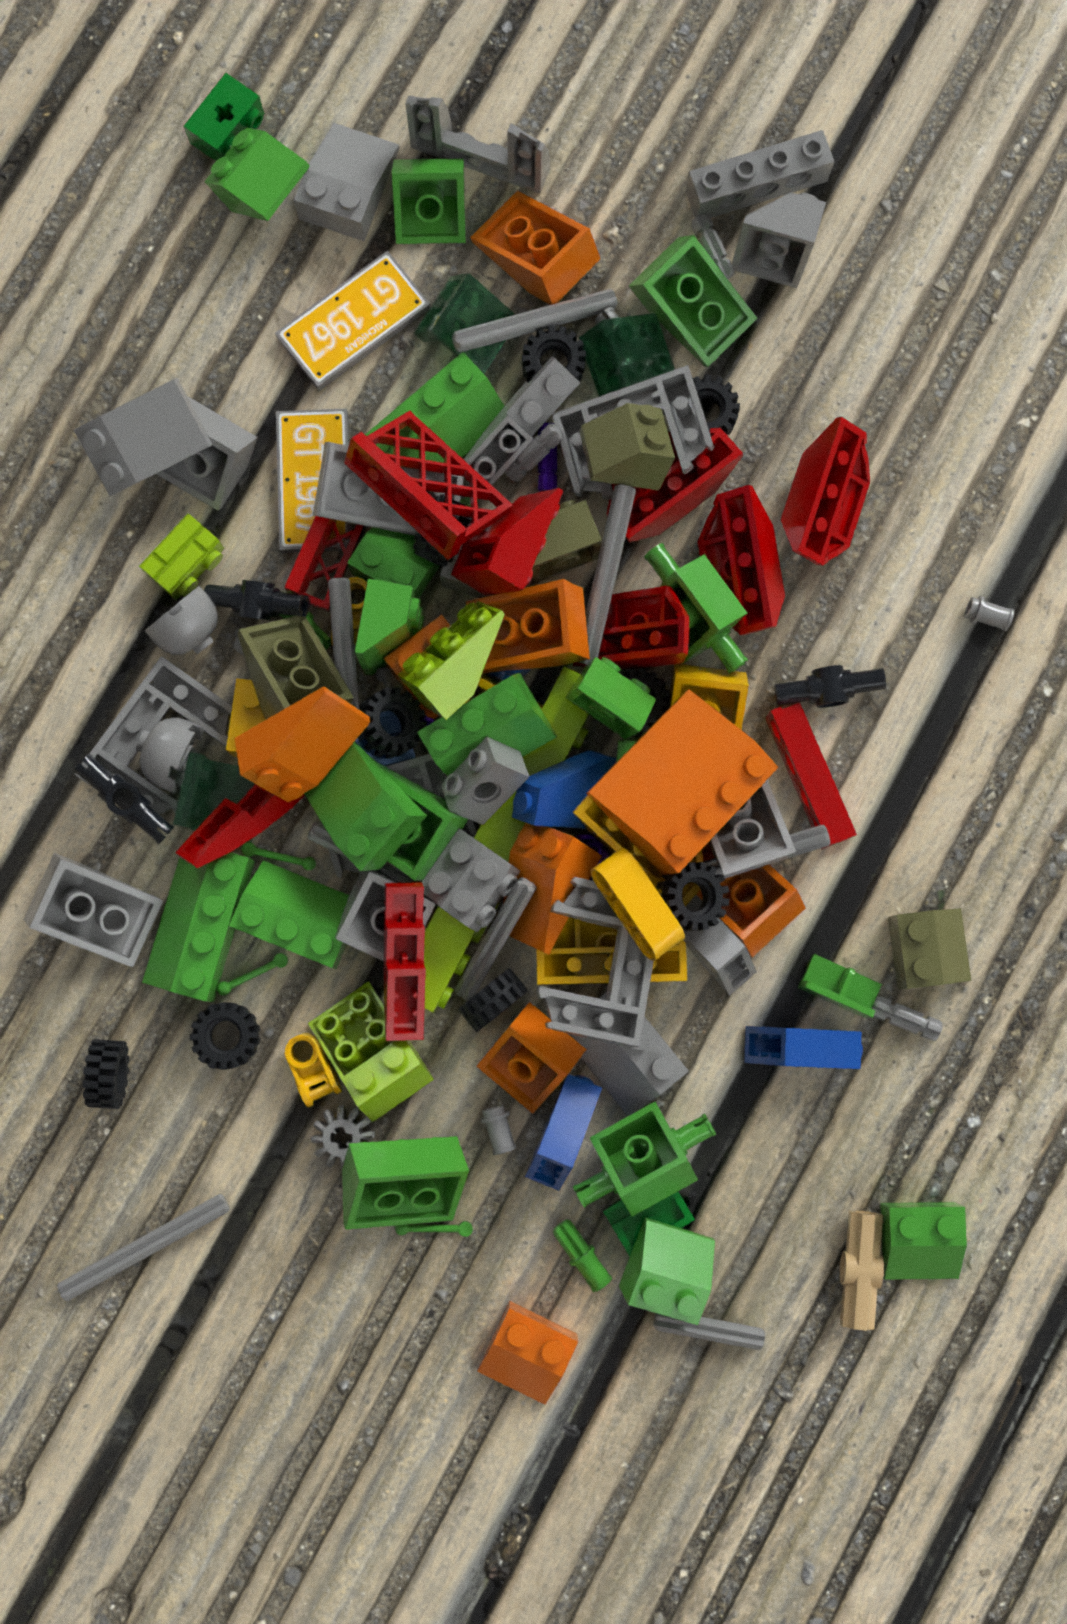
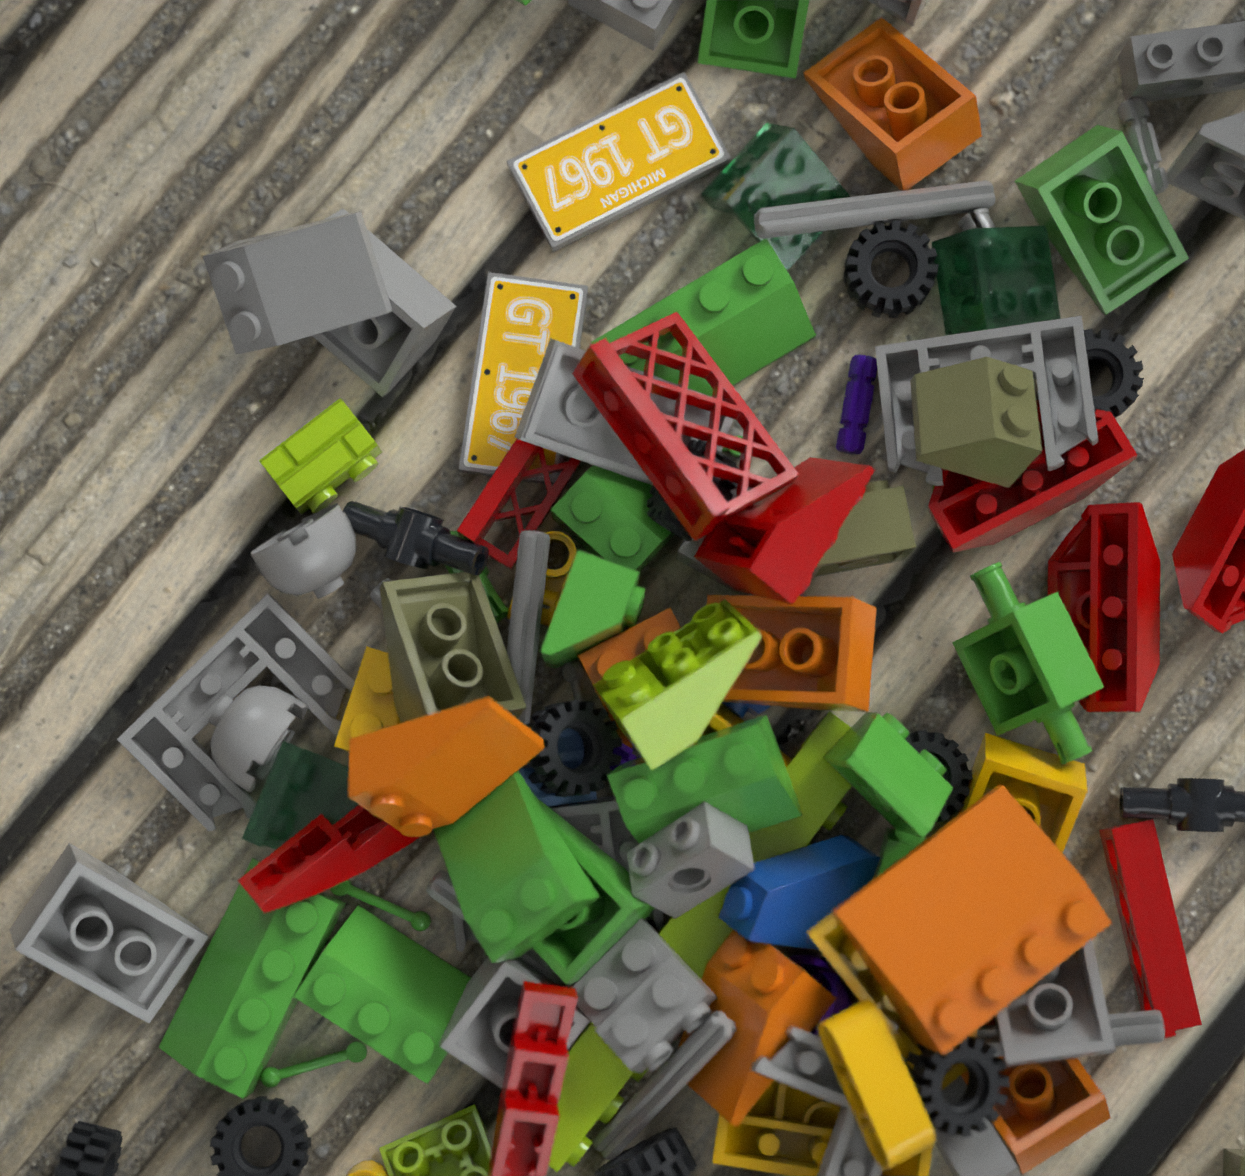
camera: 15 degrees right, 0 degrees up
black pin [73,753,174,845] -> none
light grey slope [464,356,580,485] -> none
light grey axle [505,424,564,482] -> none
red wedge [573,586,689,670] -> none
light grey axle [579,484,636,664] -> none

